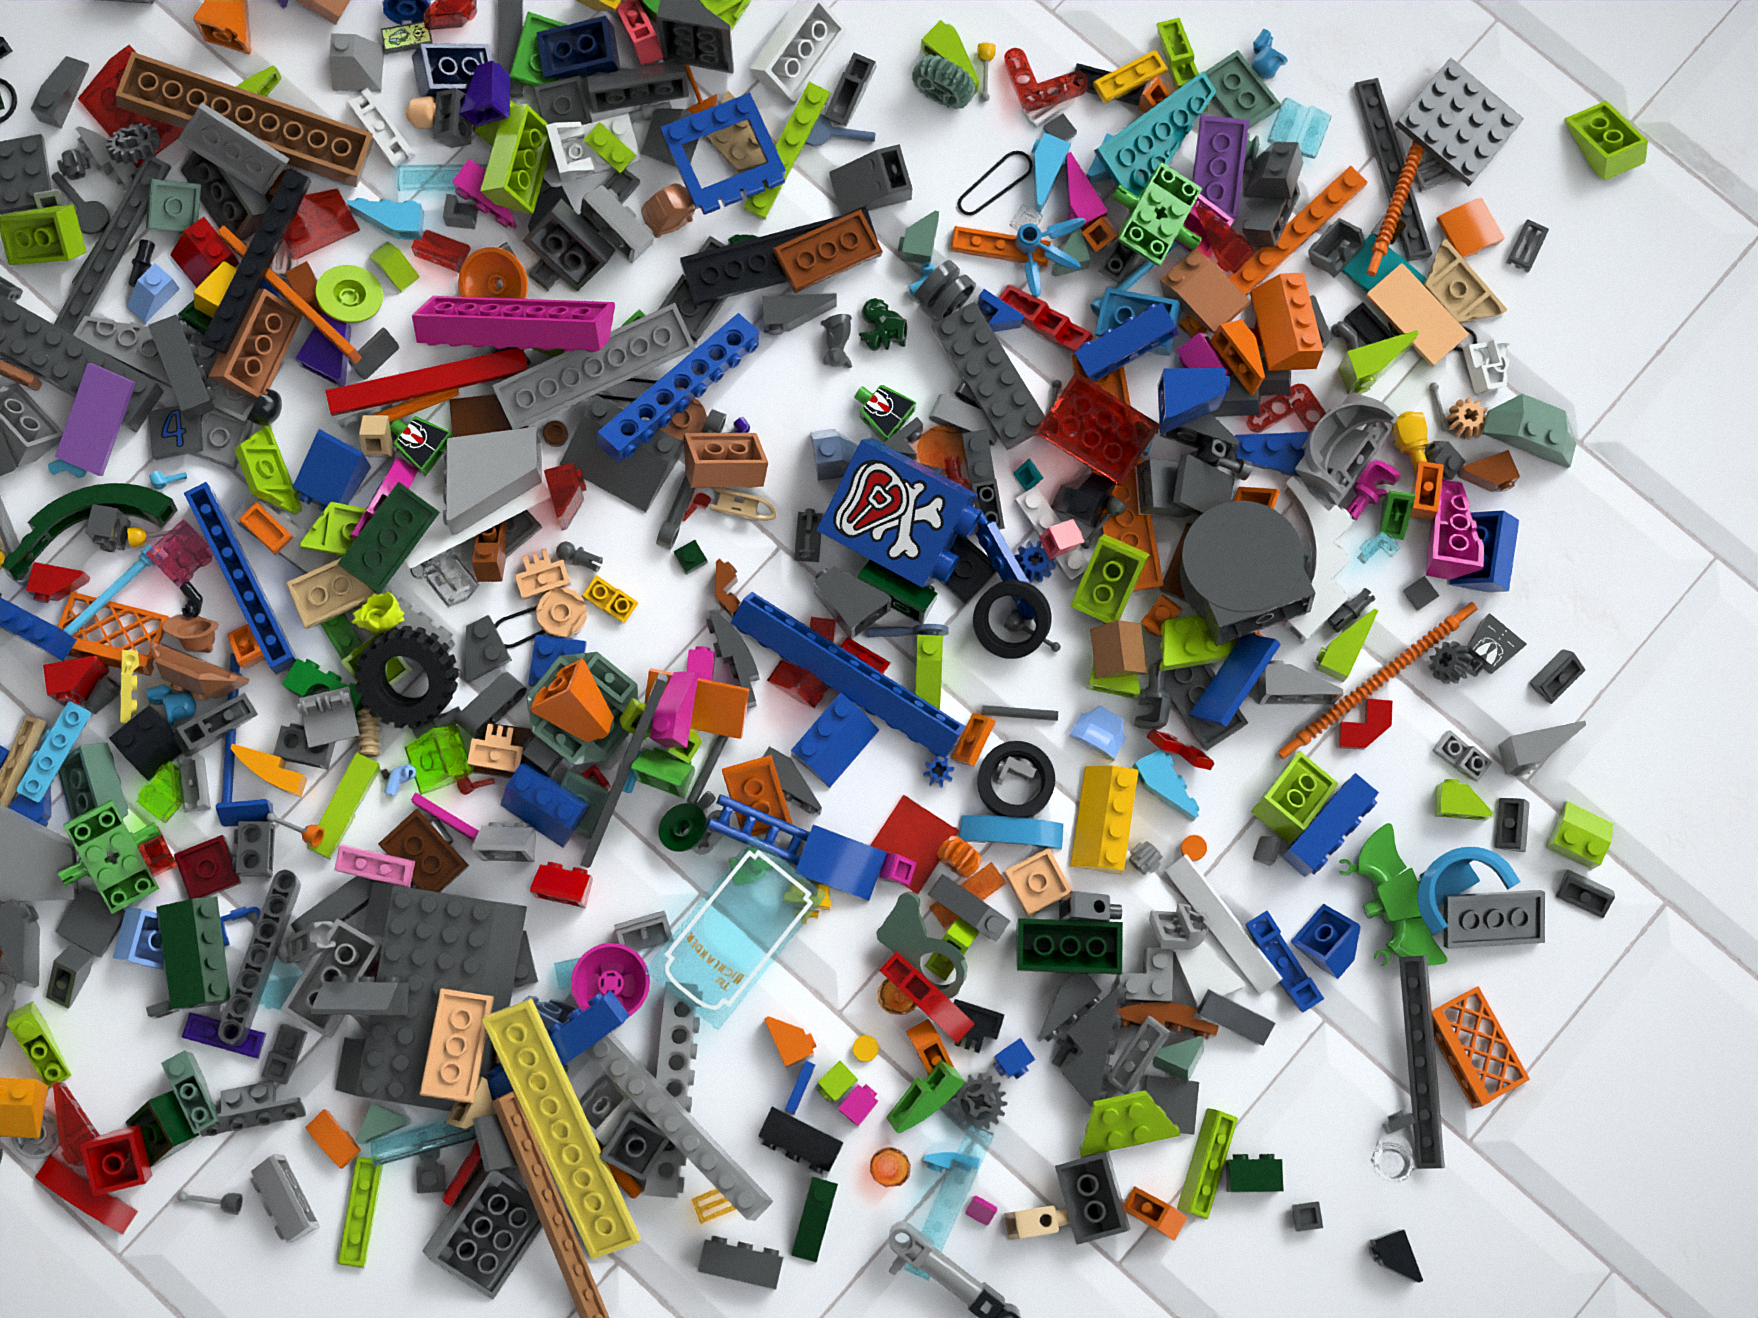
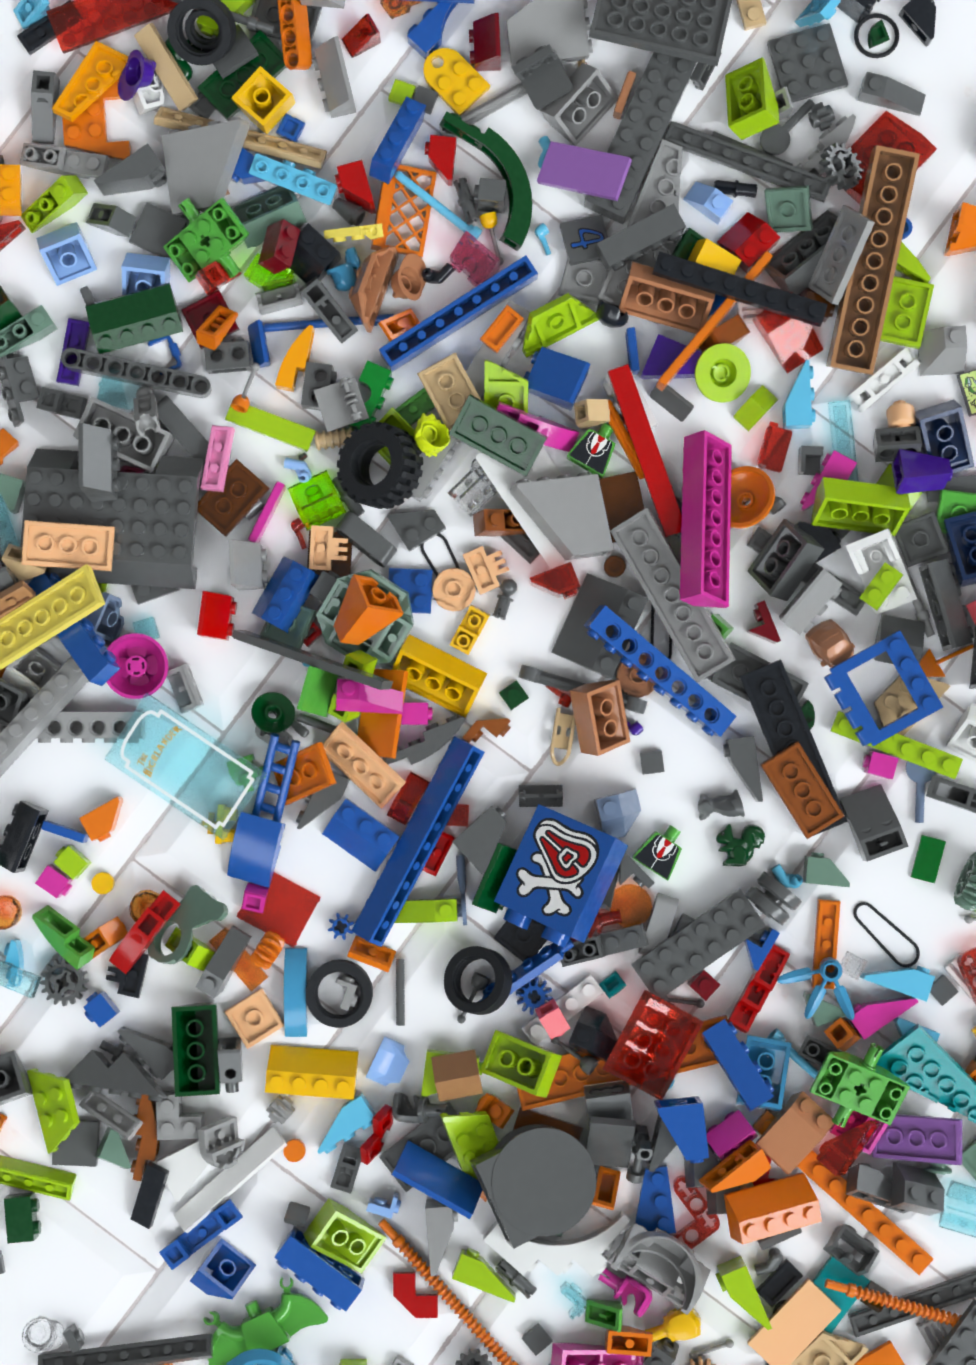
camera: 90 degrees right, 10 degrees up
none -> light blue slope [36,222,97,286]
none -> orange slope [196,305,238,350]
none -> dark red brick [258,219,300,274]
none -> light nougat tile [323,721,406,809]
none -> dark grey slope [330,1143,361,1194]
none -> light blue bracket [366,1192,401,1219]
none -> yellow slope [392,634,488,718]
none -> dark grey pin [453,178,479,224]
none -> blue tile [625,327,640,375]
none -> dark grey tile [640,750,665,775]
none -> dark red brick [687,969,721,1001]
none -> dark red slope [746,600,781,644]
none -> dark pink brick [862,751,899,779]
none -> lime plate [880,276,934,349]
none -> green slope [910,835,946,884]

